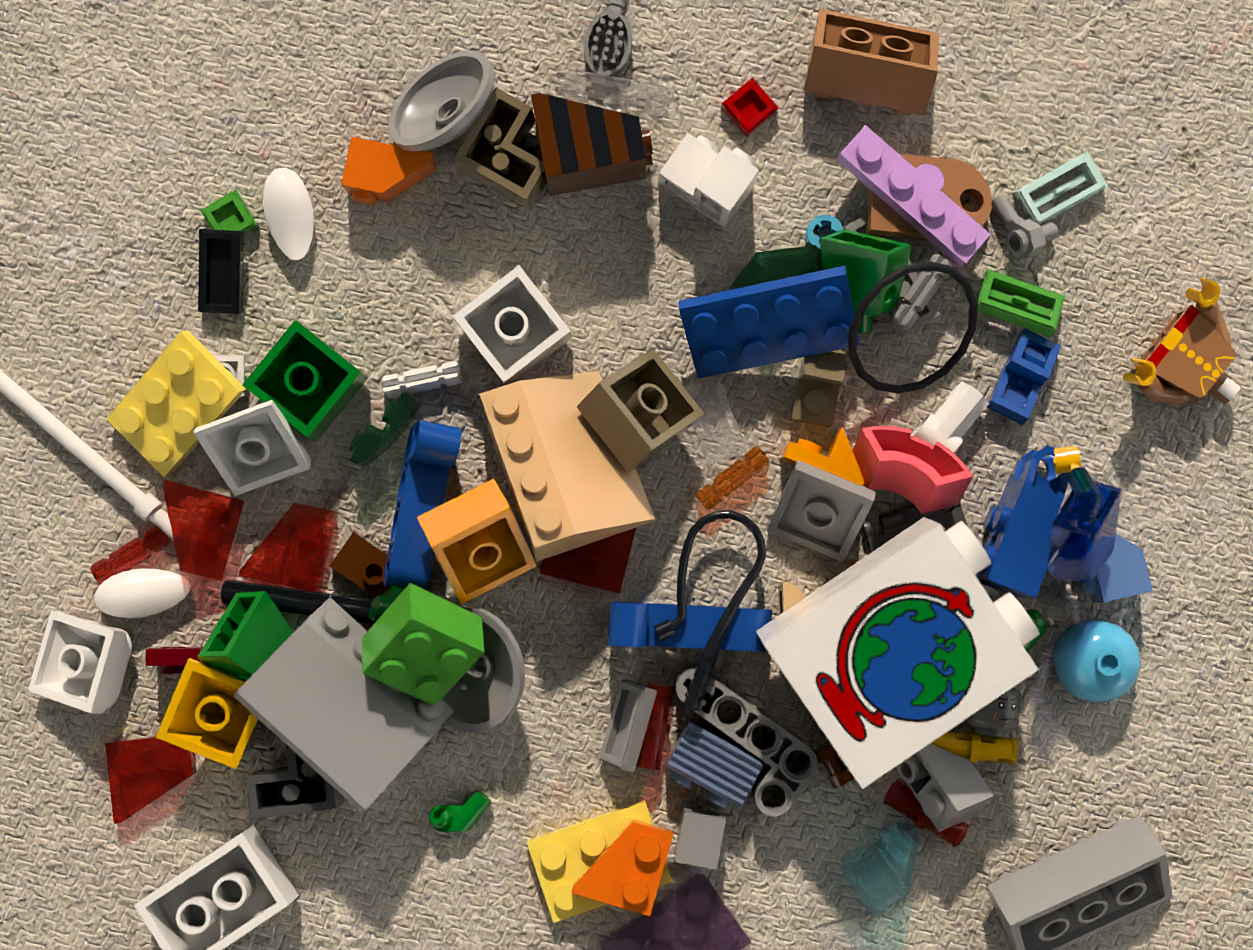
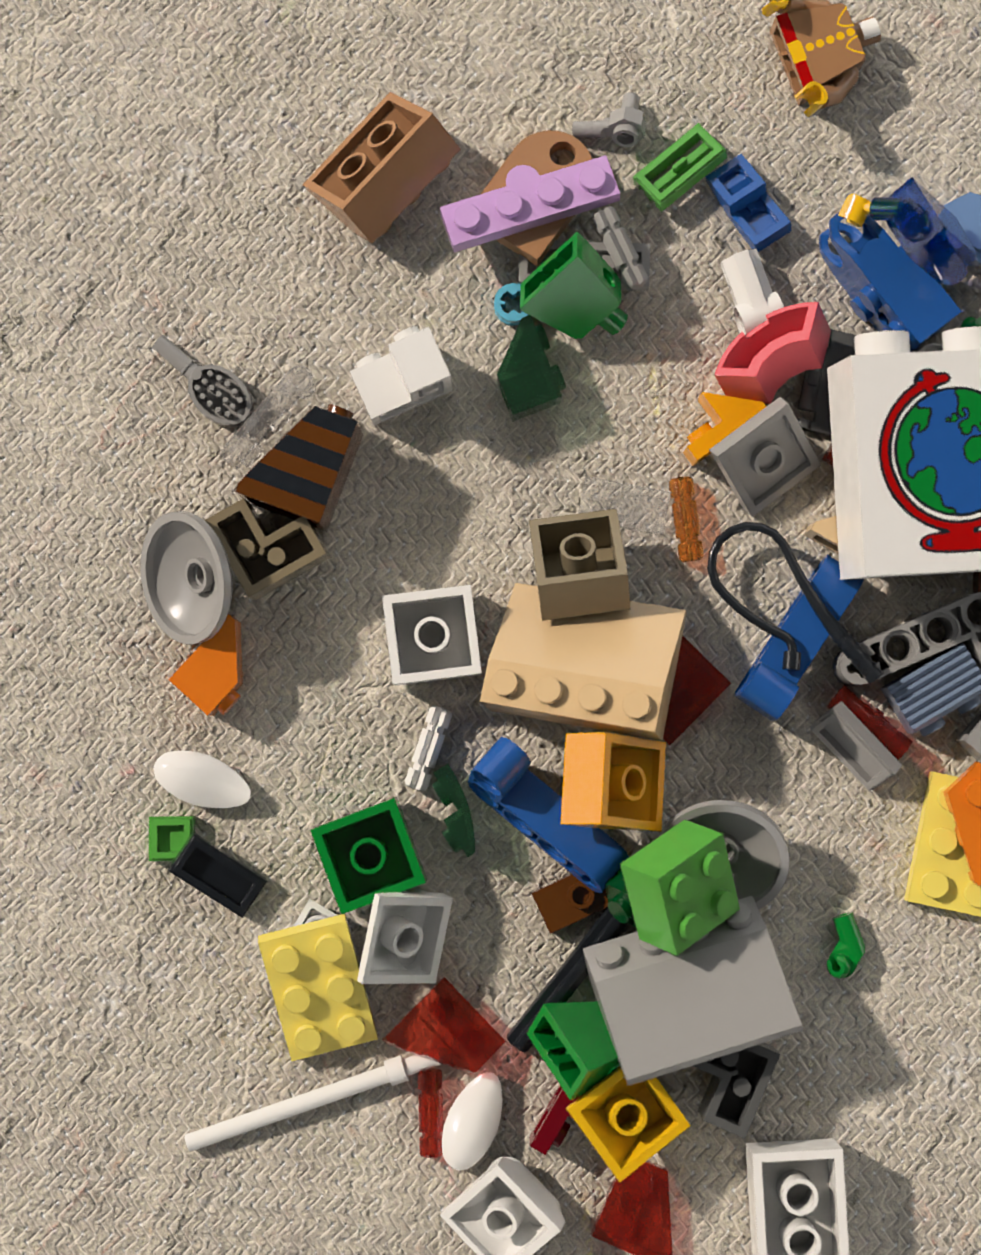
camera: 60 degrees left, 0 degrees up
clear red wing [239,503,338,592] -> none
blue plate [679,266,861,379] -> none
red tile [721,77,779,137] -> none
dark tan slope [790,348,847,428] -> none
black piece [848,261,978,394] -> none
light aqua tile [1014,151,1108,225] -> none

